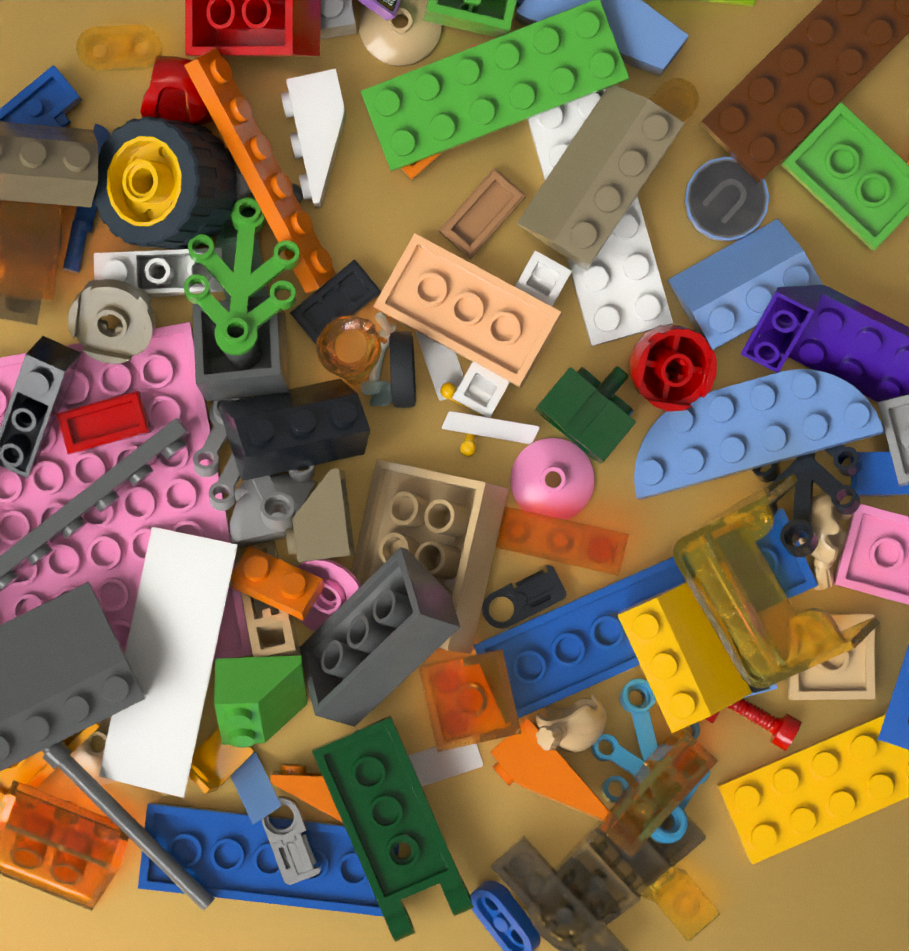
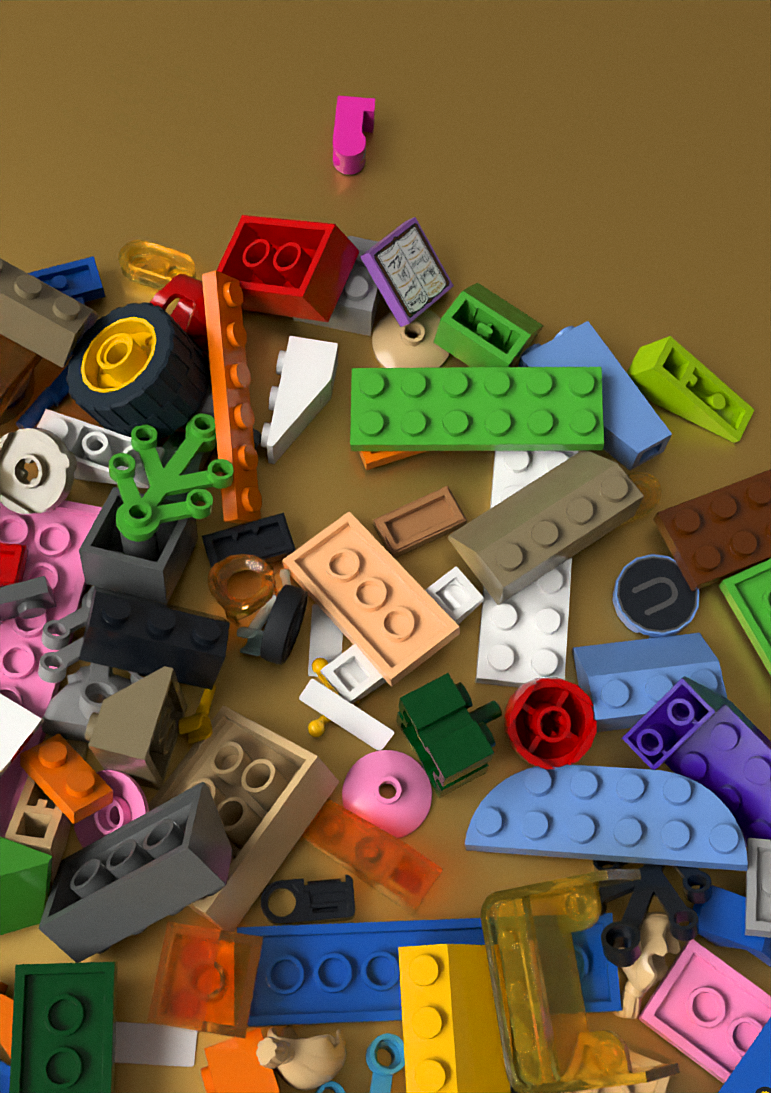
camera: 15 degrees right, 20 degrees down
none -> yellow hand [178,685,216,744]

